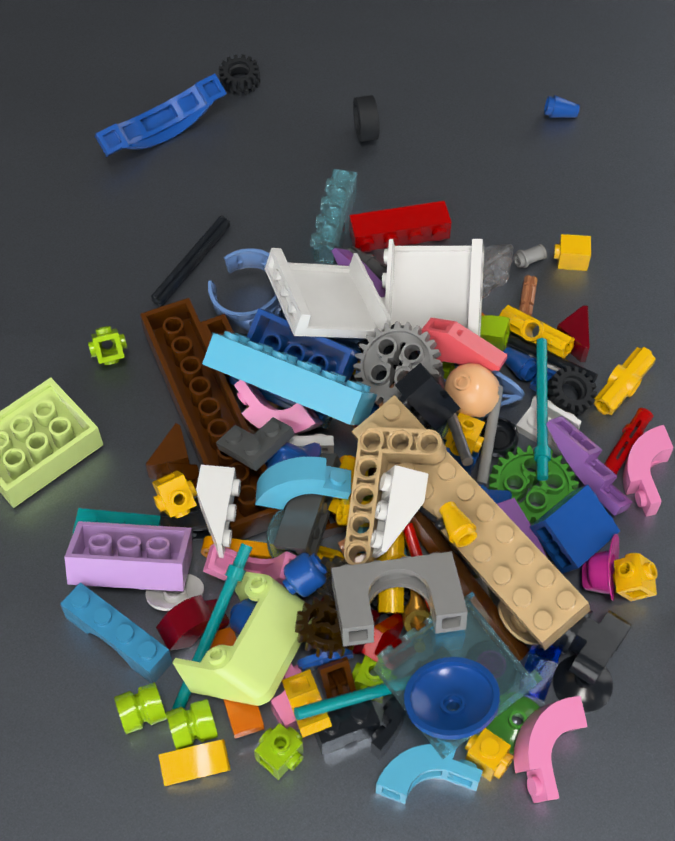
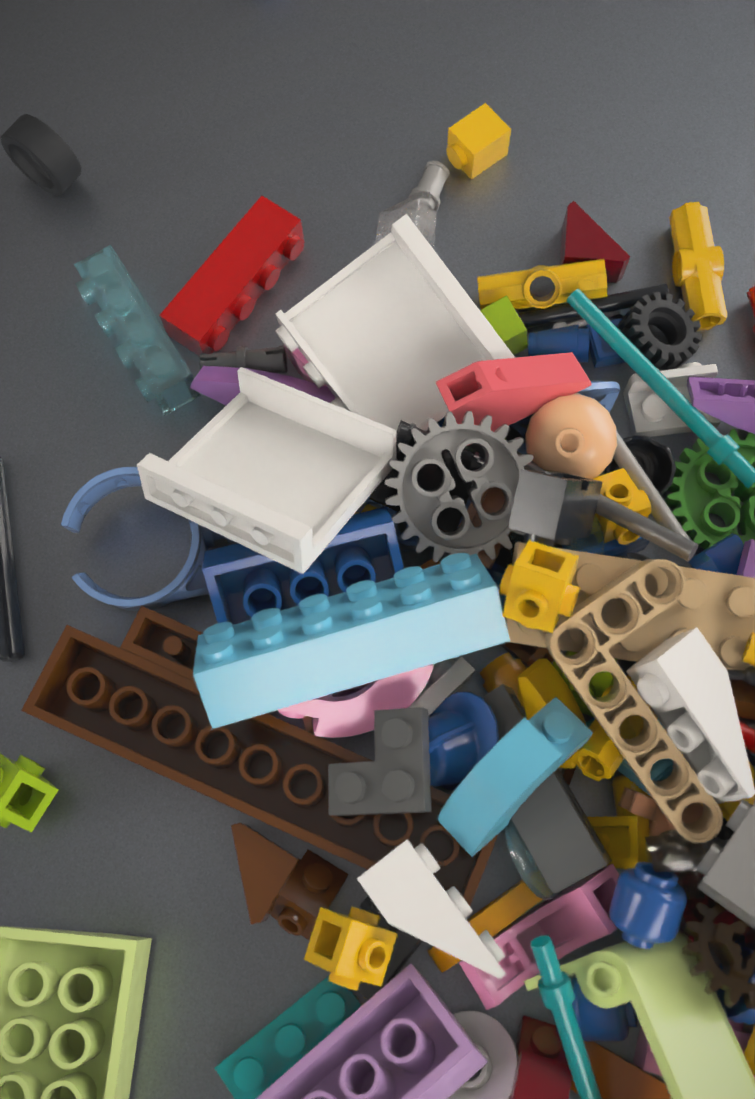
camera: 40 degrees left, 15 degrees up
nougat axle [519,275,538,316] -> none
none -> yellow brick [499,540,580,633]

